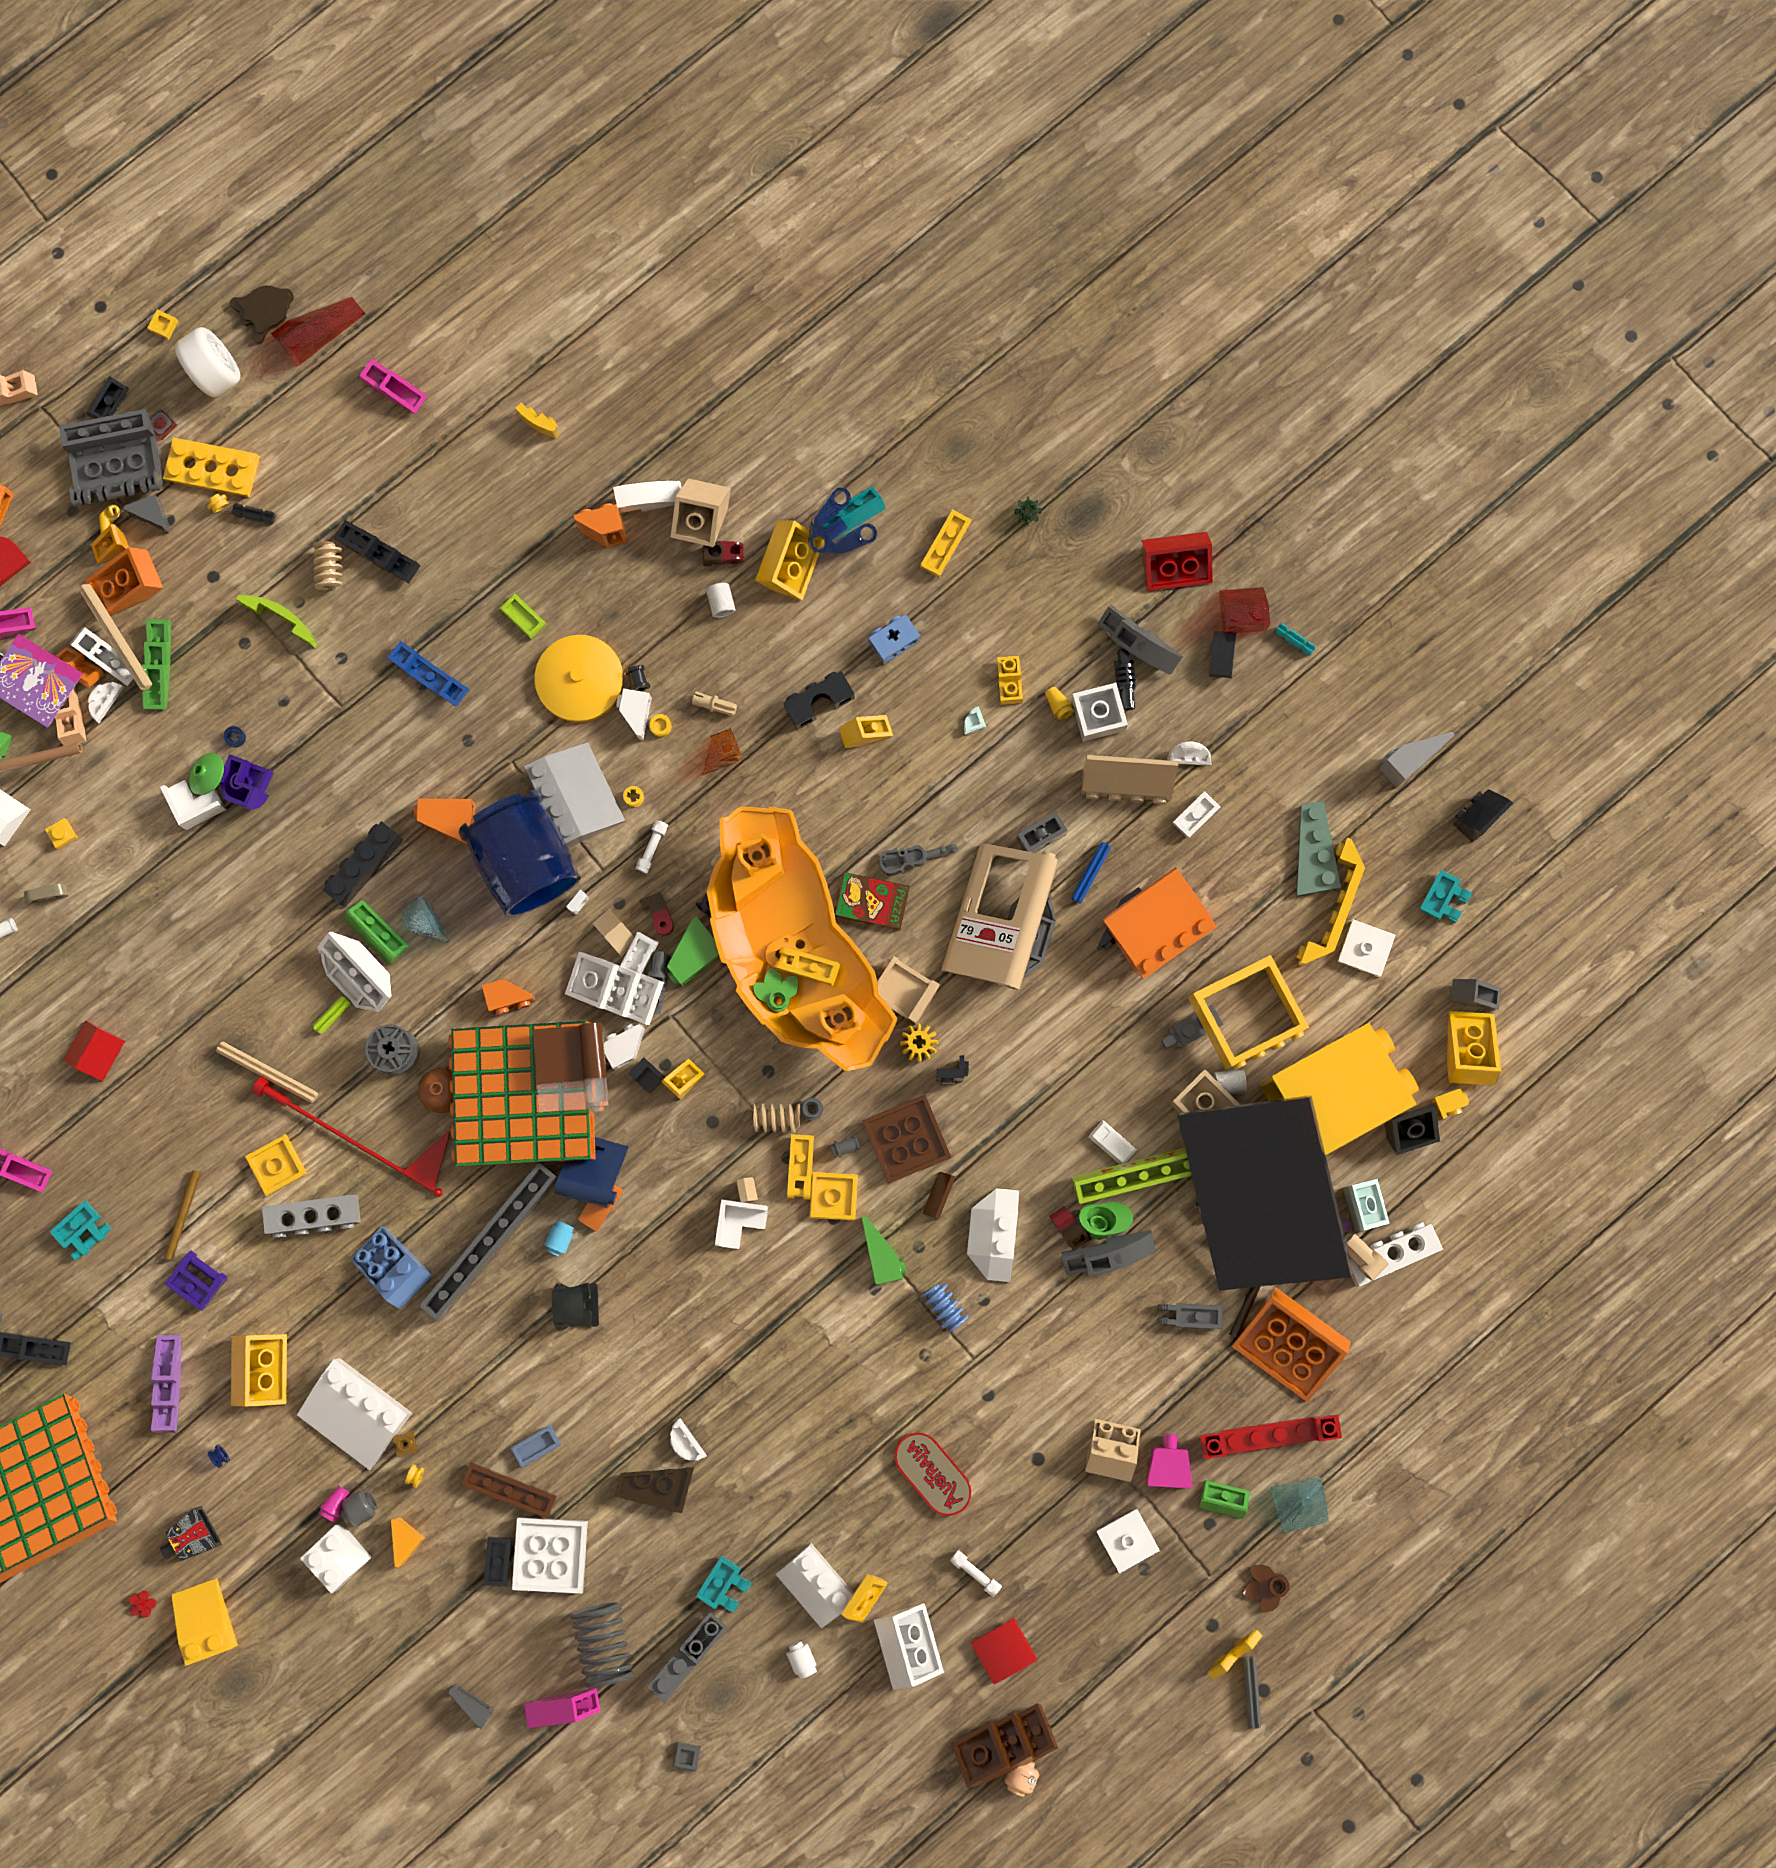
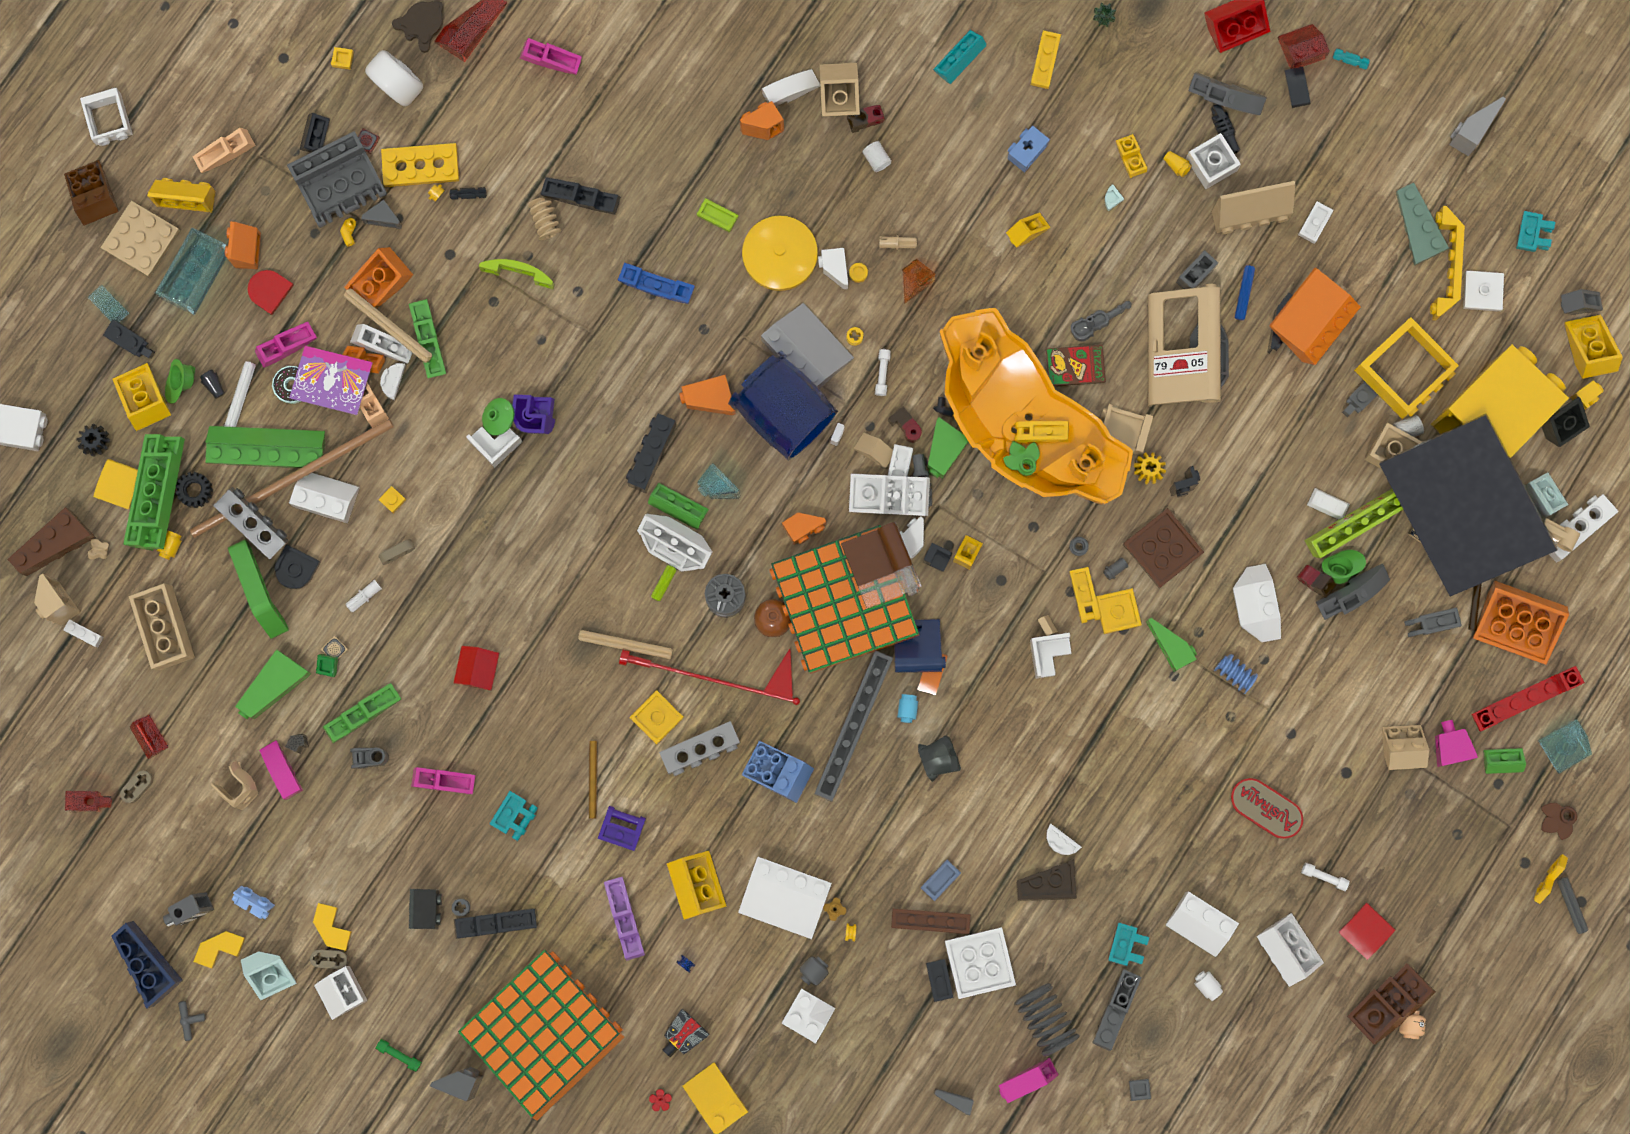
camera: 20 degrees left, 0 degrees up
light orange slope [91,524,129,564] -> none
clear blue bush [223,726,246,748] -> none
dark pink cone [318,1486,350,1523] -> none
light orange slope [391,1517,425,1567] -> none
yellow slope [515,402,559,439] -> none
black bush [625,665,650,692] -> none
tan piece [753,1103,800,1133] -> none
yellow slope [755,520,824,600] -> none
black arch [783,671,855,730] -> none
clear blue connector [808,488,877,554] -> none
yellow tile [841,1574,887,1622] -> none
reddish brown slope [923,1172,955,1220] -> none
white plate [1096,1508,1160,1573] -> none
white plate [1167,741,1212,765] -> none
black slope [1453,789,1513,843] -> none

